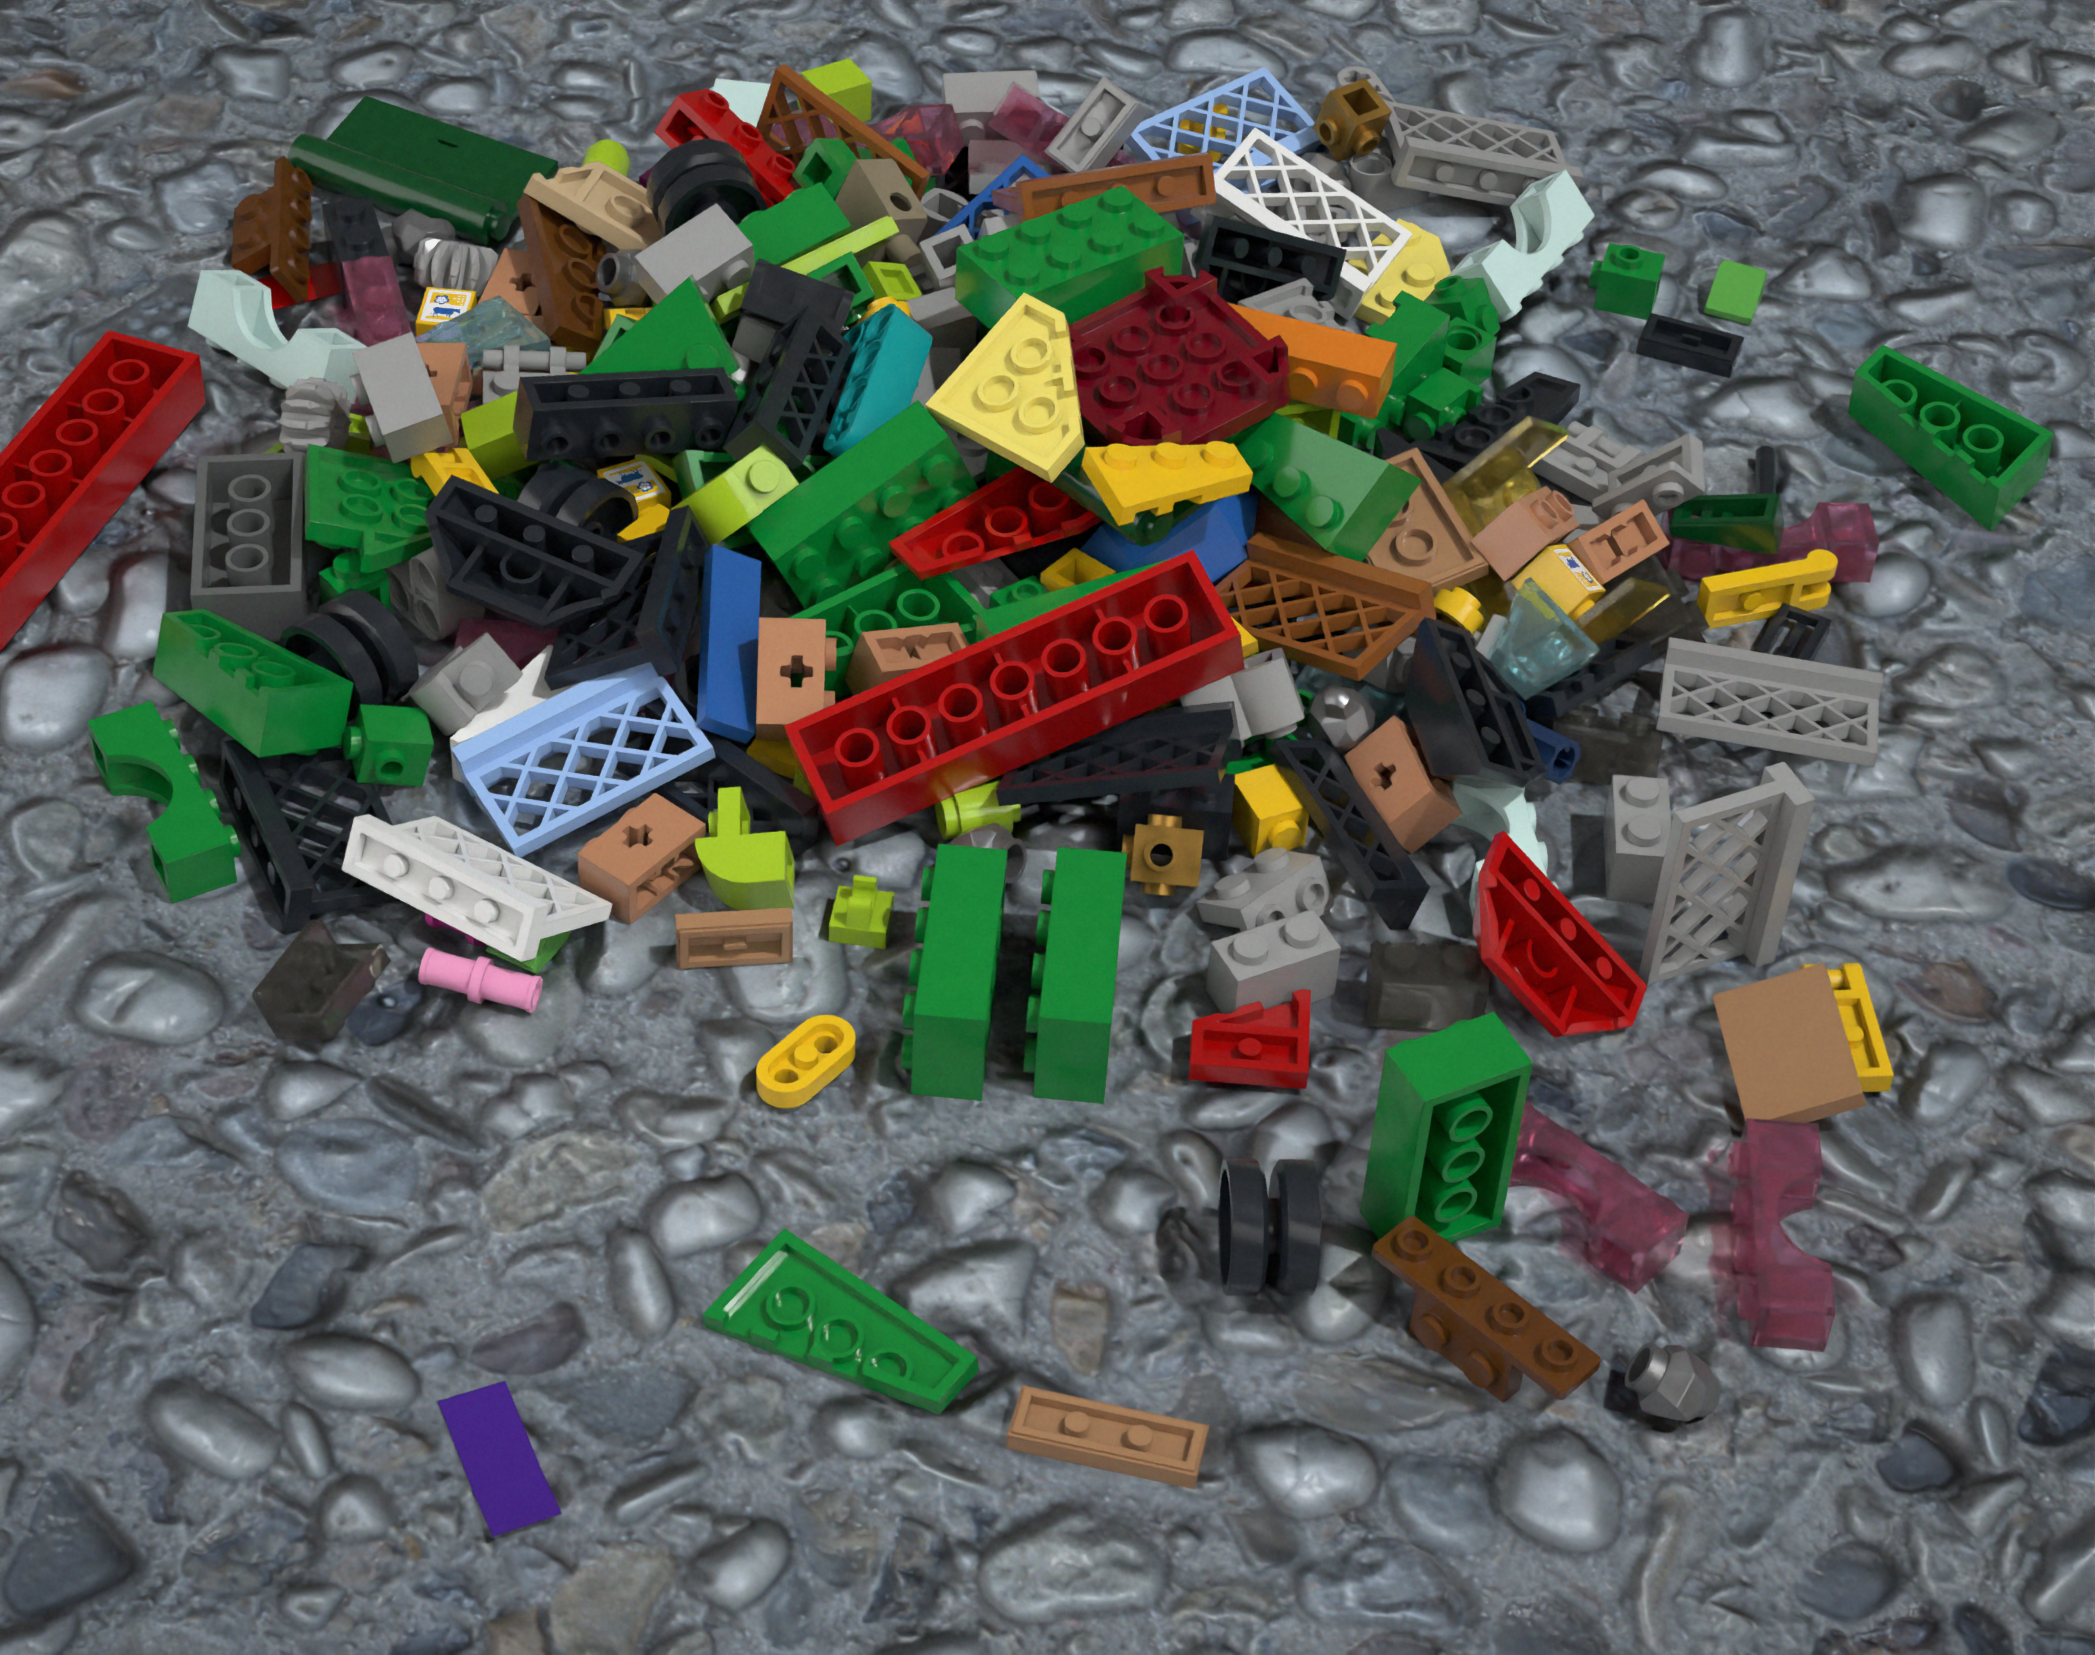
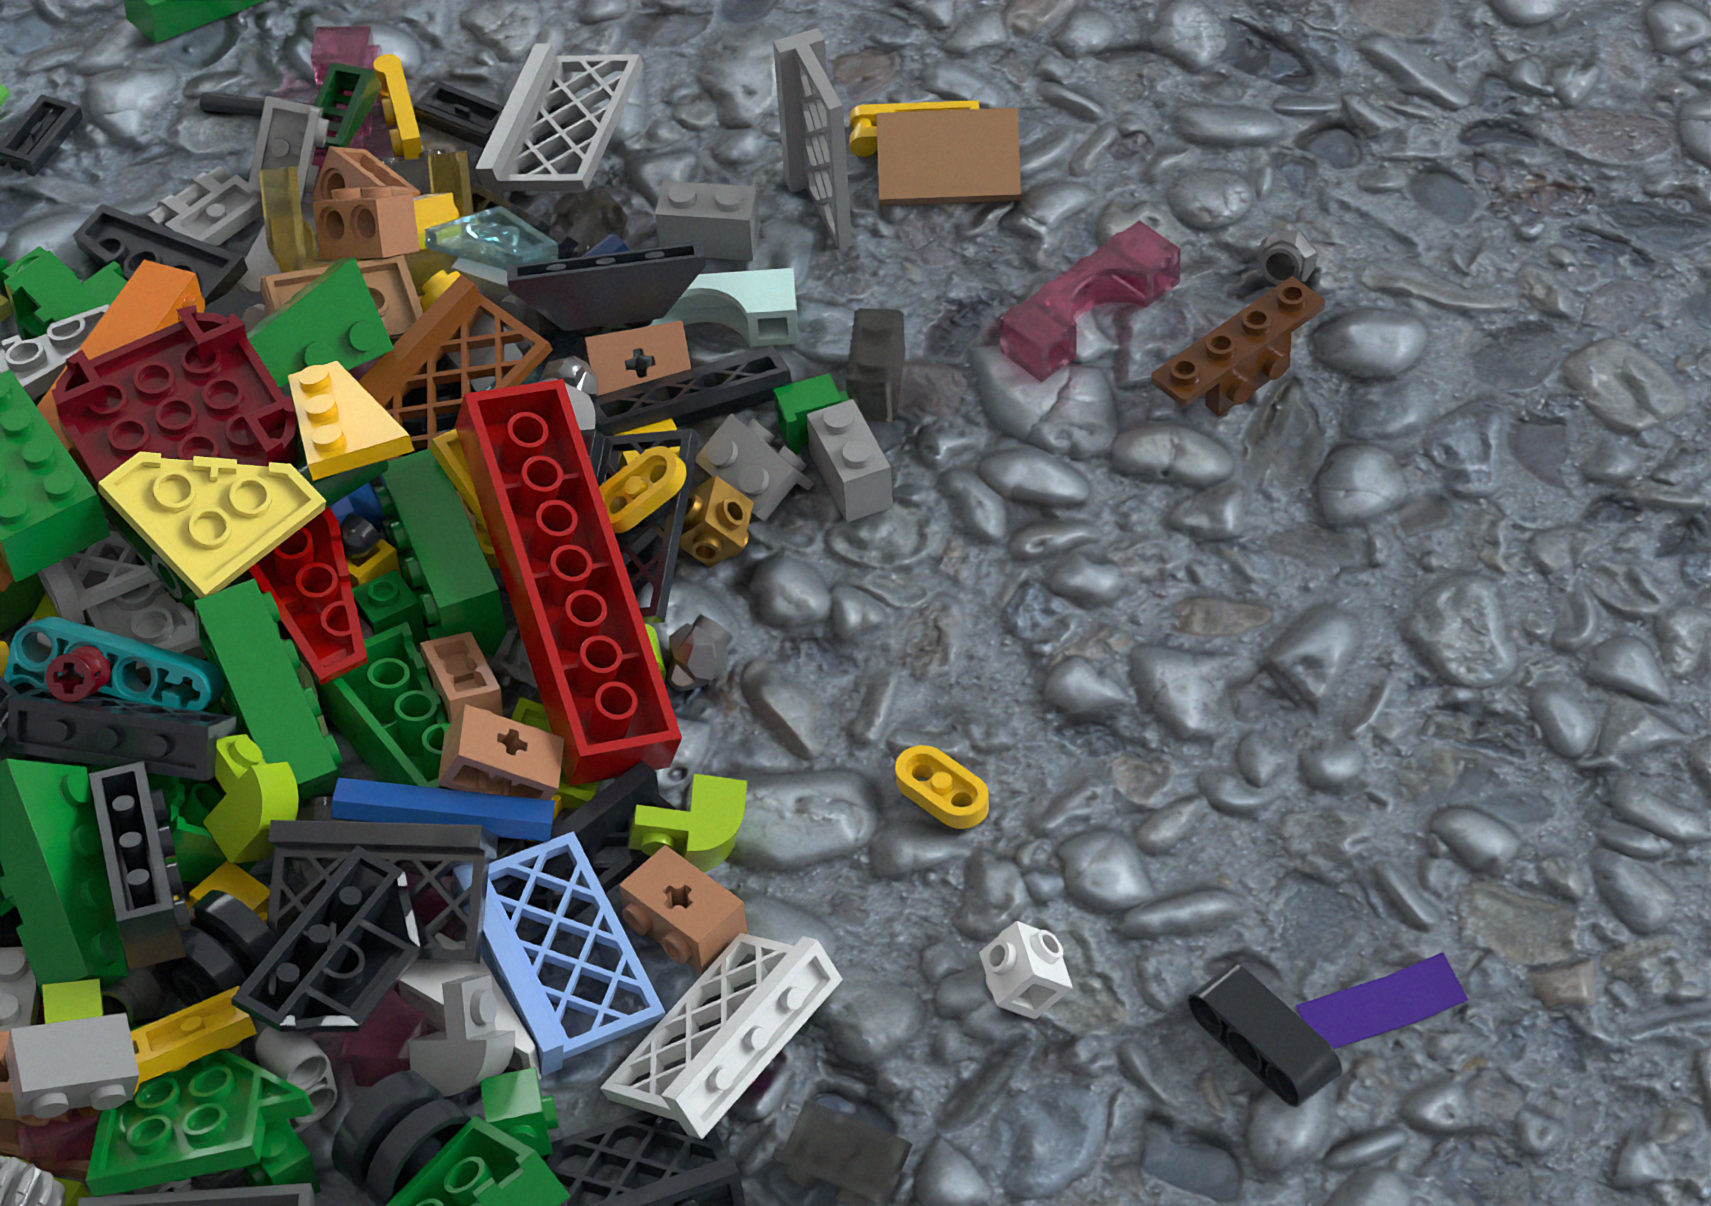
camera: 80 degrees left, 5 degrees up
bright pink pin [418,947,543,1013] -> none
medium nougat tile [675,907,793,969] -> none
green wing [702,1228,979,1415] -> none
lime tile [829,875,895,949] -> none
green brick [901,844,1008,1101] -> none
medium nougat tile [1006,1385,1209,1489] -> none
green brick [1023,847,1127,1104] -> none
red wing [1188,989,1311,1089] -> none
black wheel [1218,1159,1321,1296] -> none
green brick [1360,1012,1533,1243] -> none
red wedge [1473,831,1647,1038] -> none
clear pink arch [1728,1118,1836,1352] -> none
none -> dark red bush [45,646,111,702]
none -> black hinge [339,513,381,558]
none -> yellow plate [599,446,686,533]
none -> green brick [773,373,849,455]
none -> white brick [979,921,1073,1019]
none -> black beam [1188,963,1342,1107]

